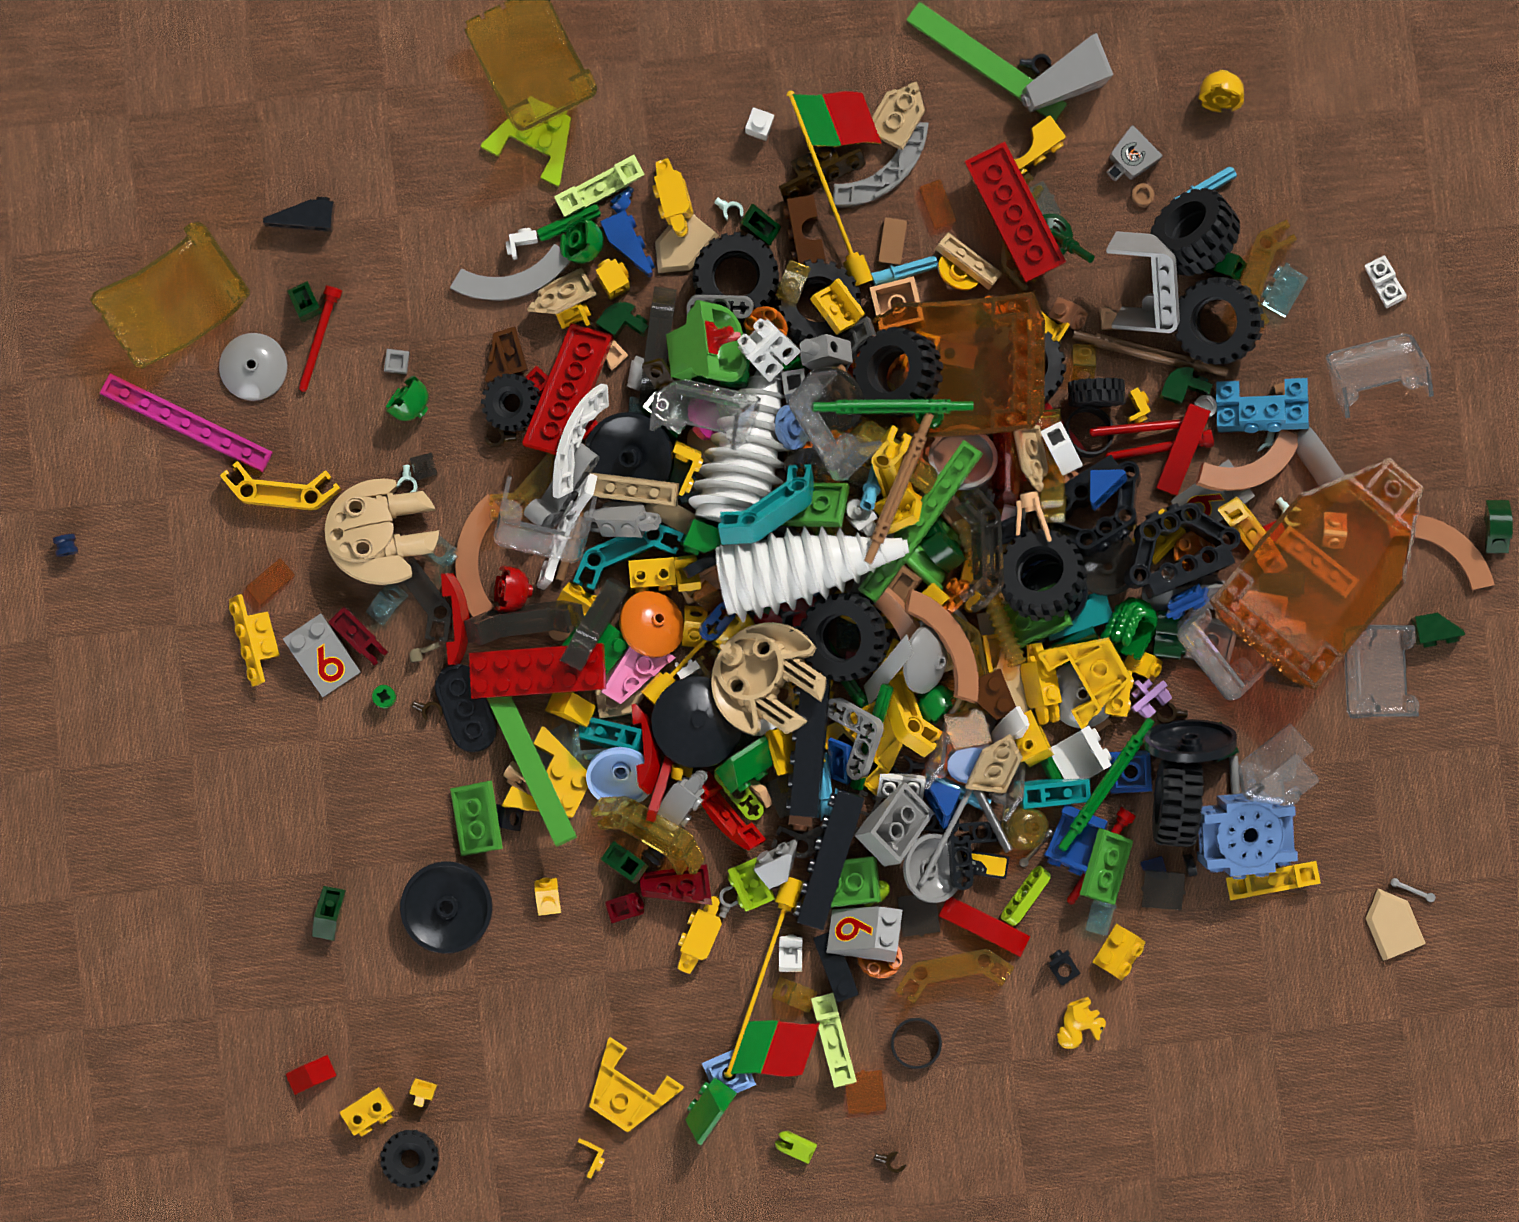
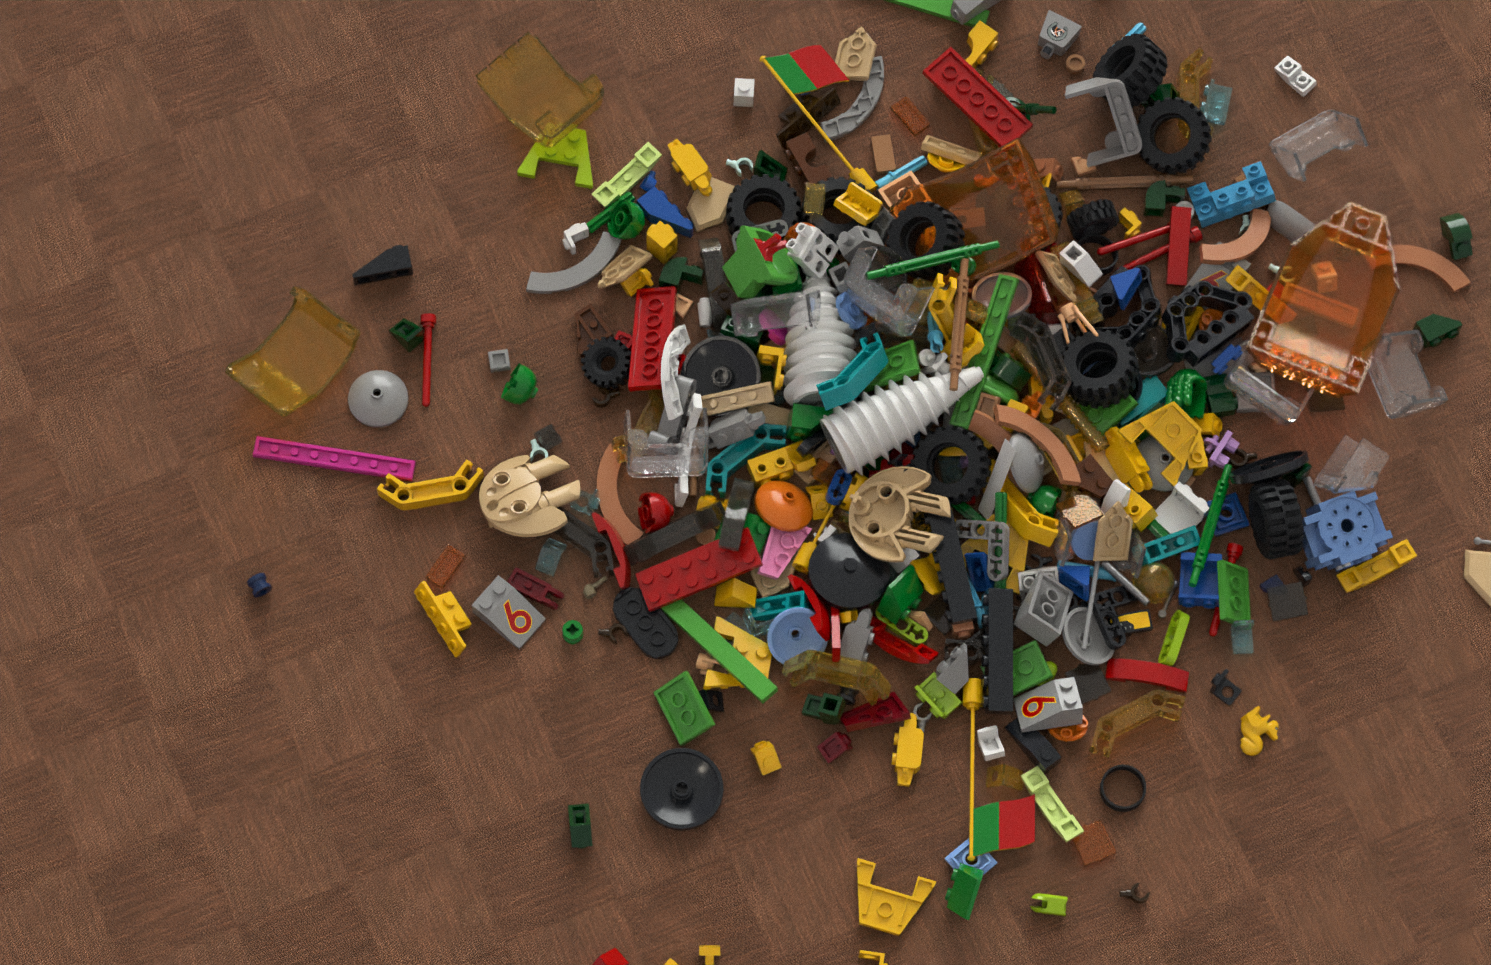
camera: 15 degrees left, 15 degrees down
yellow bracket [1092,924,1145,981] -> none

